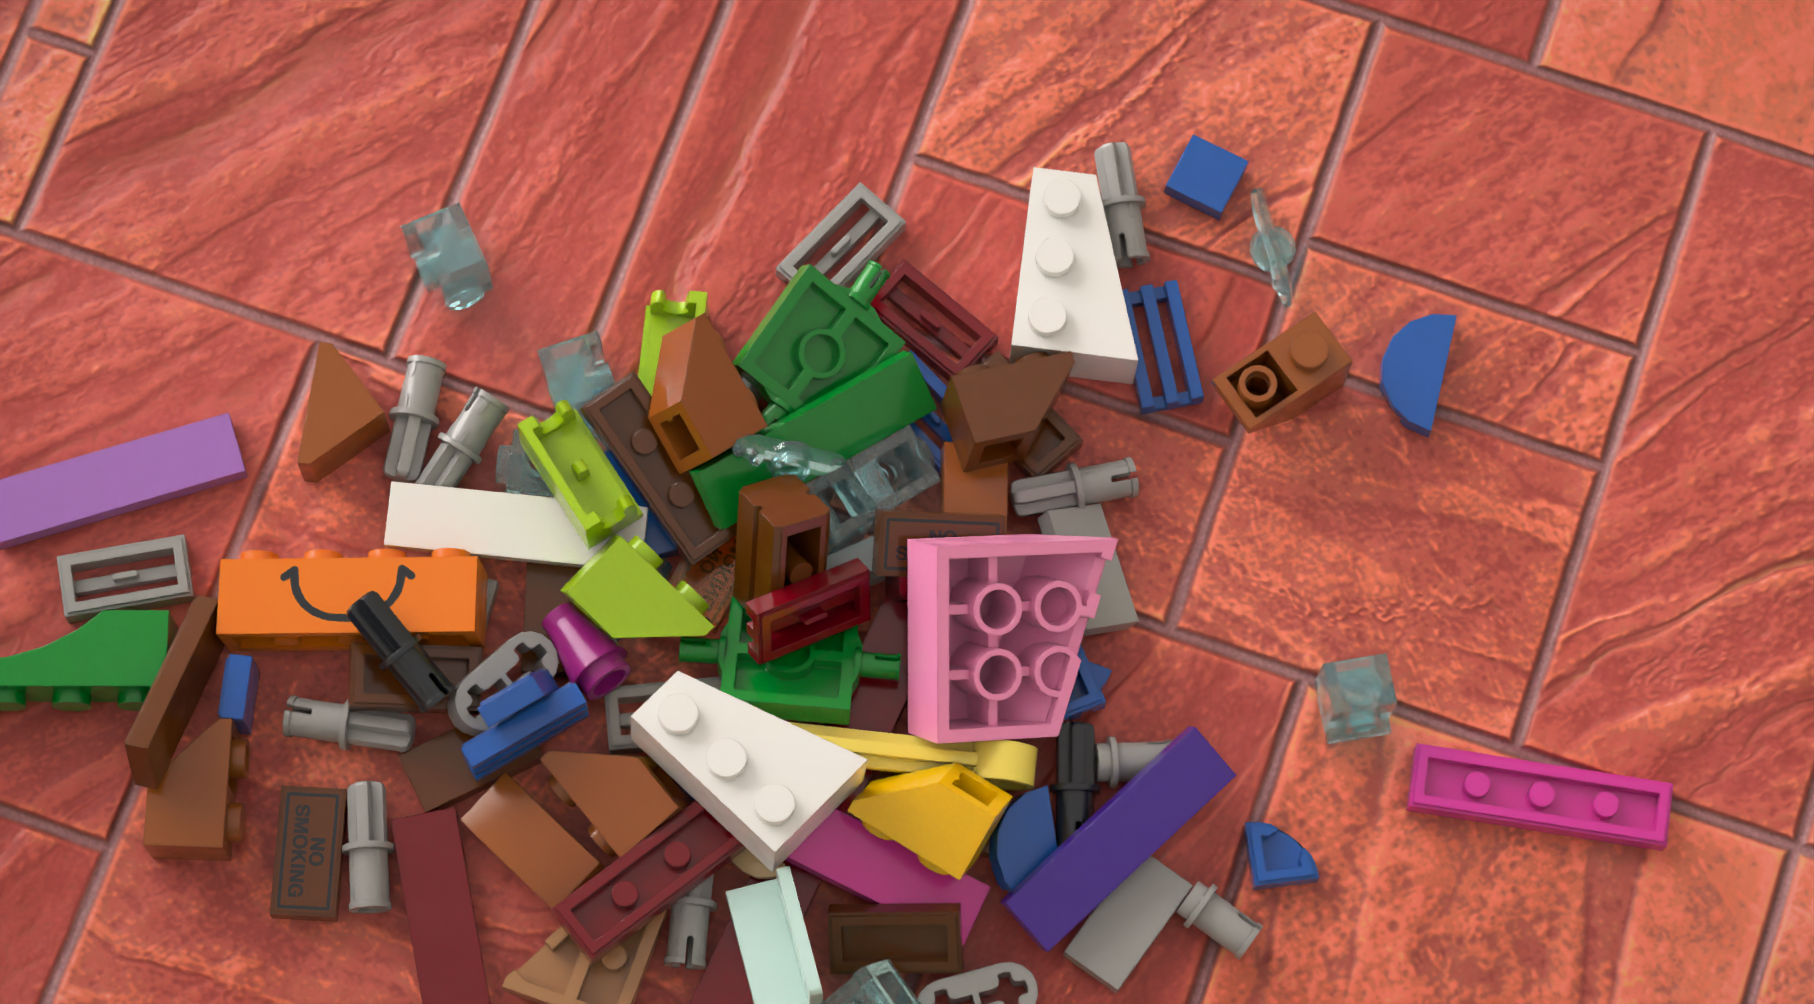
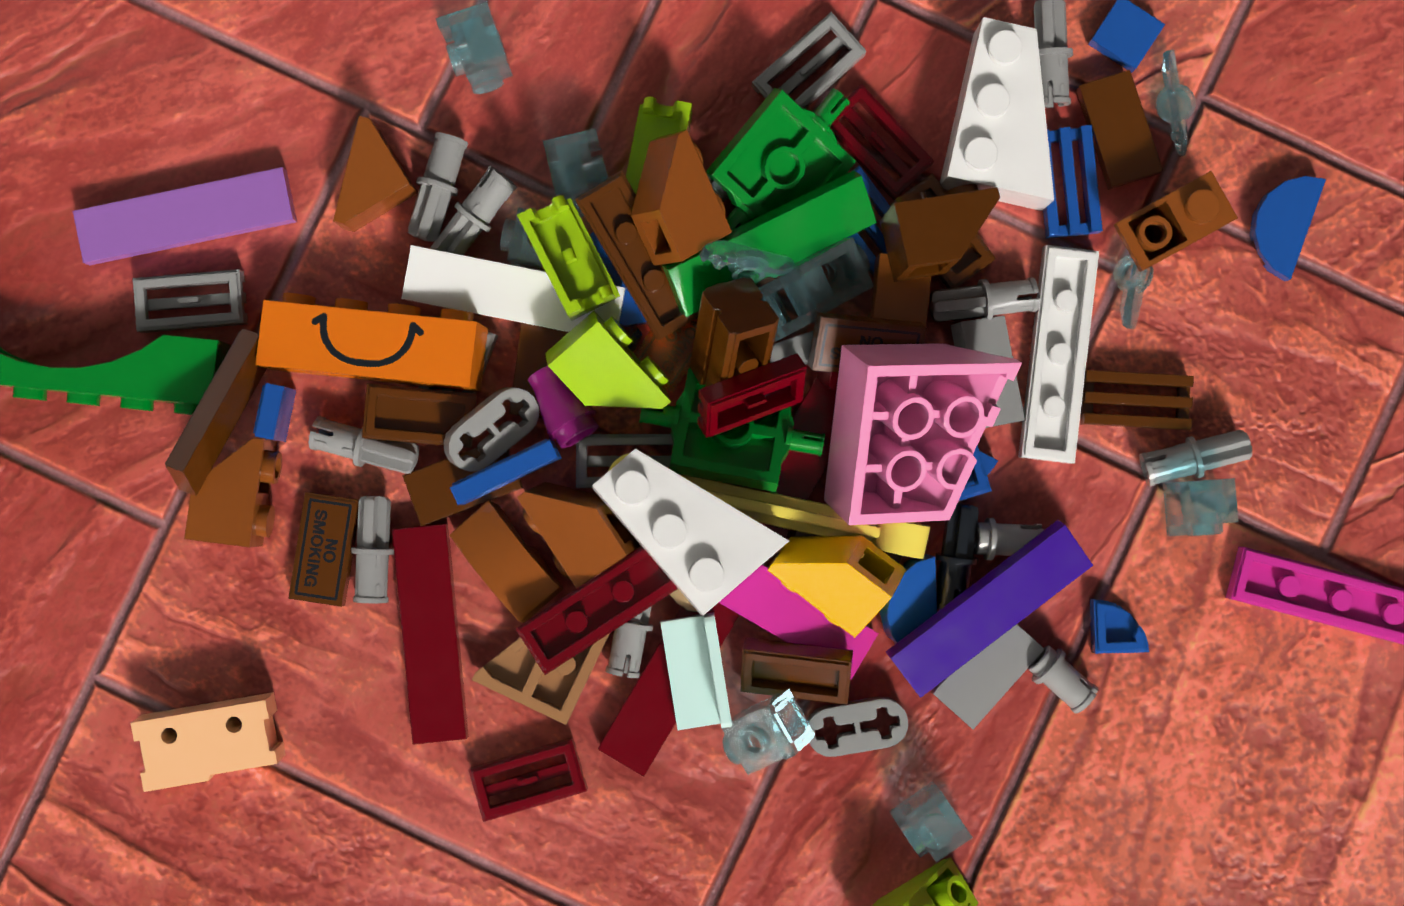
camera: 10 degrees right, 15 degrees up
black axle [346,591,456,714] -> none
blue tile [477,668,559,728] -> none
none -> white tile [1018,245,1099,464]
none -> reddish brown tile [1076,70,1163,190]
none -> reddish brown tile [1080,370,1194,430]
none -> clear light blue piece [1113,255,1154,329]
none -> light grey axle [1139,430,1252,487]

